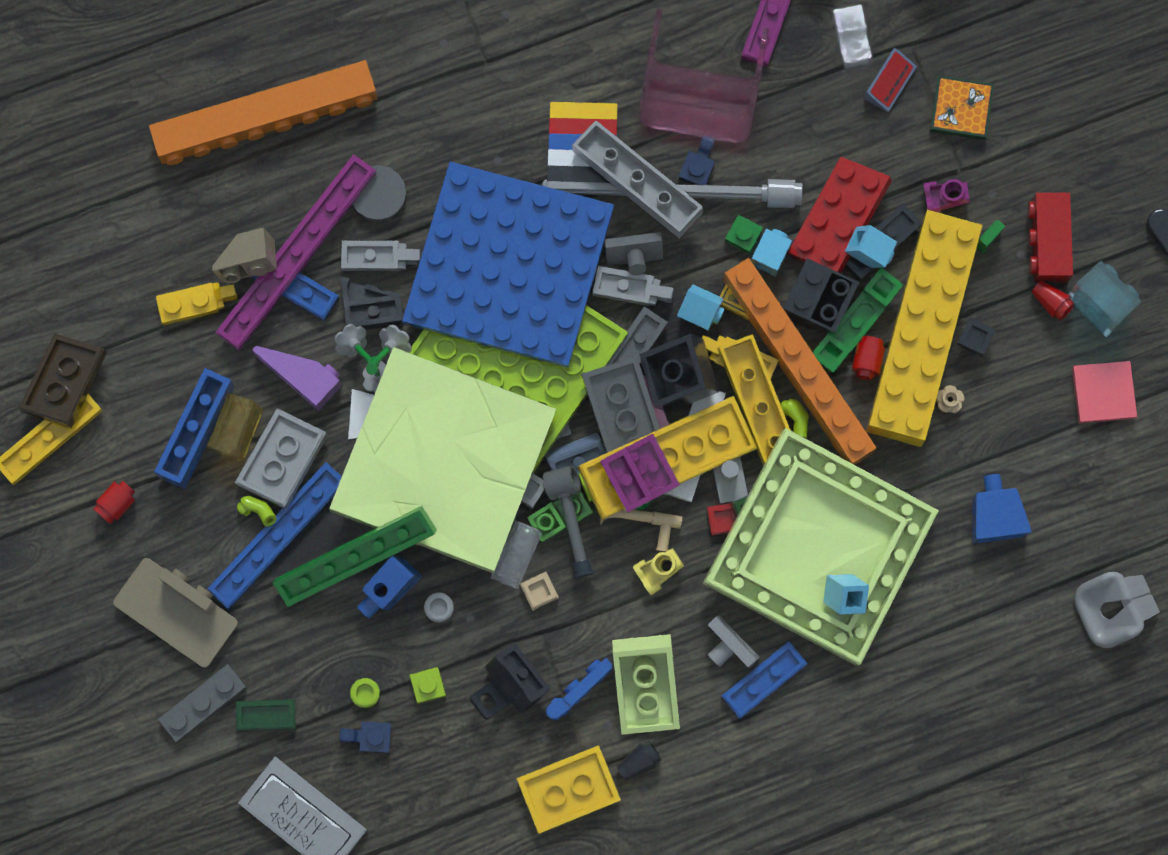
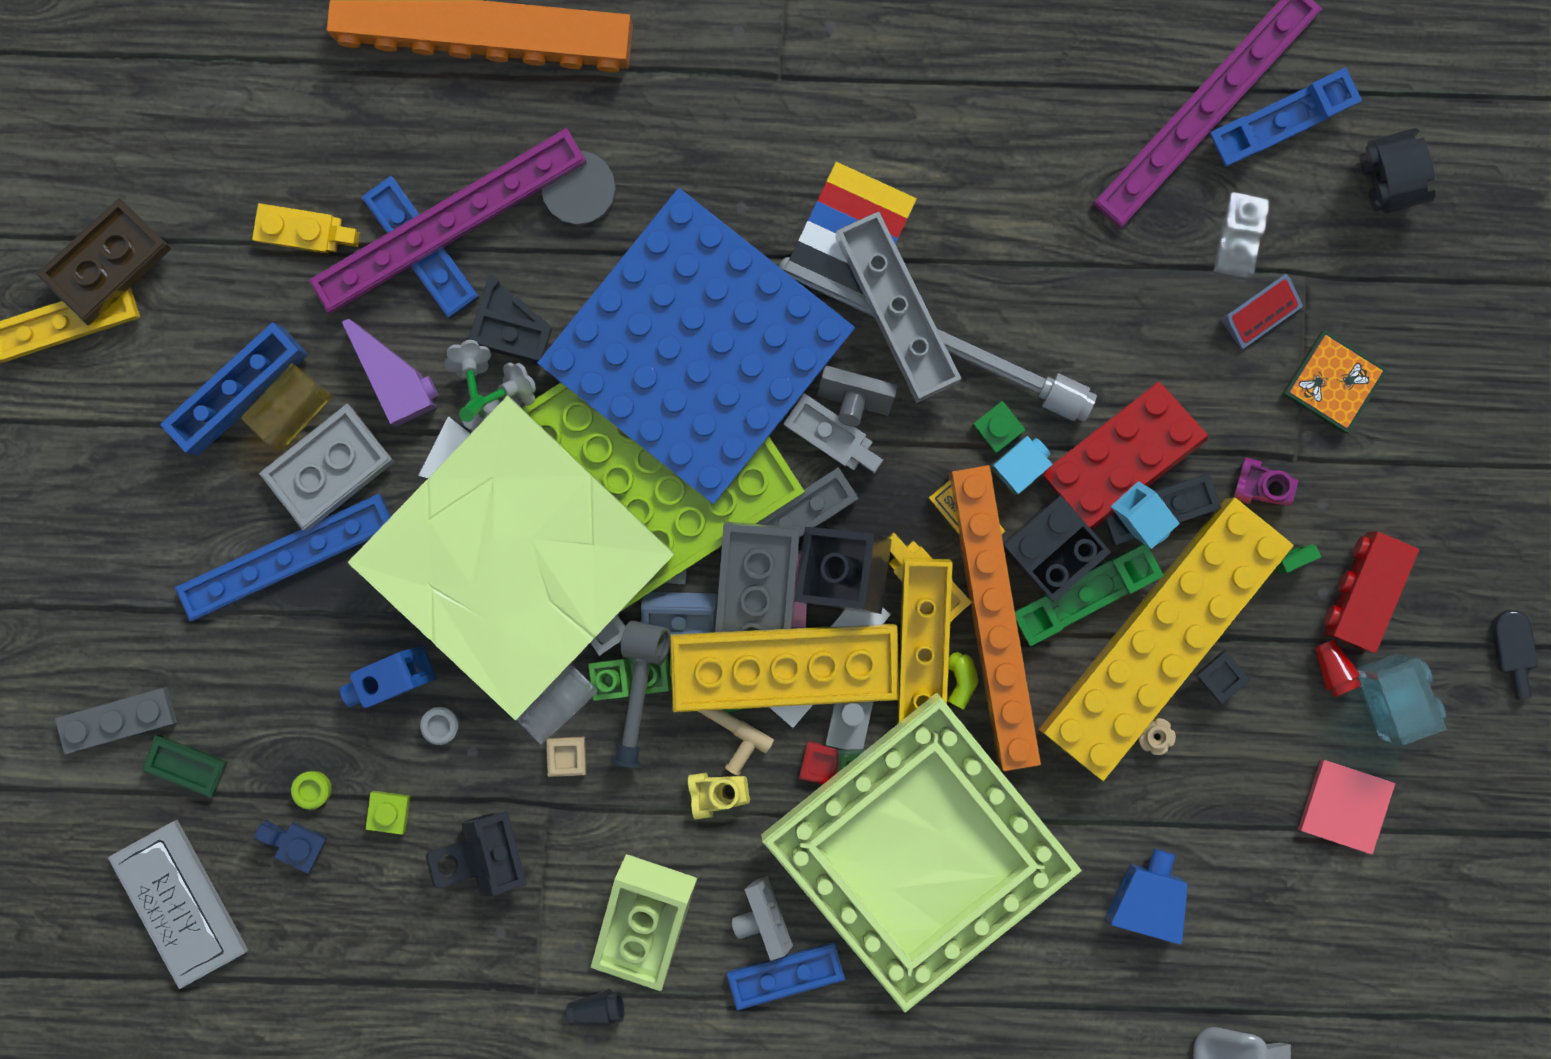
camera: 25 degrees right, 10 degrees up
red brick [93,481,136,524] -> none
dark tan bracket [113,558,238,668] -> none
dark tan slope [212,227,277,283] -> none
lime arm [237,496,277,527] -> none
green plate [273,506,437,607] -> none
light grey hinge [341,241,421,271] -> none
yellow plate [517,745,621,834] -> none
blue hinge [546,658,613,721] -> none
magenta slope [600,434,680,513] -> none
clear pink windscreen [639,9,769,143] -> none
medium azure brick [677,284,725,330] -> none
dark blue plate [678,135,715,185] -> none
medium azure brick [823,574,869,614] -> none
red brick [852,336,885,380] -> none

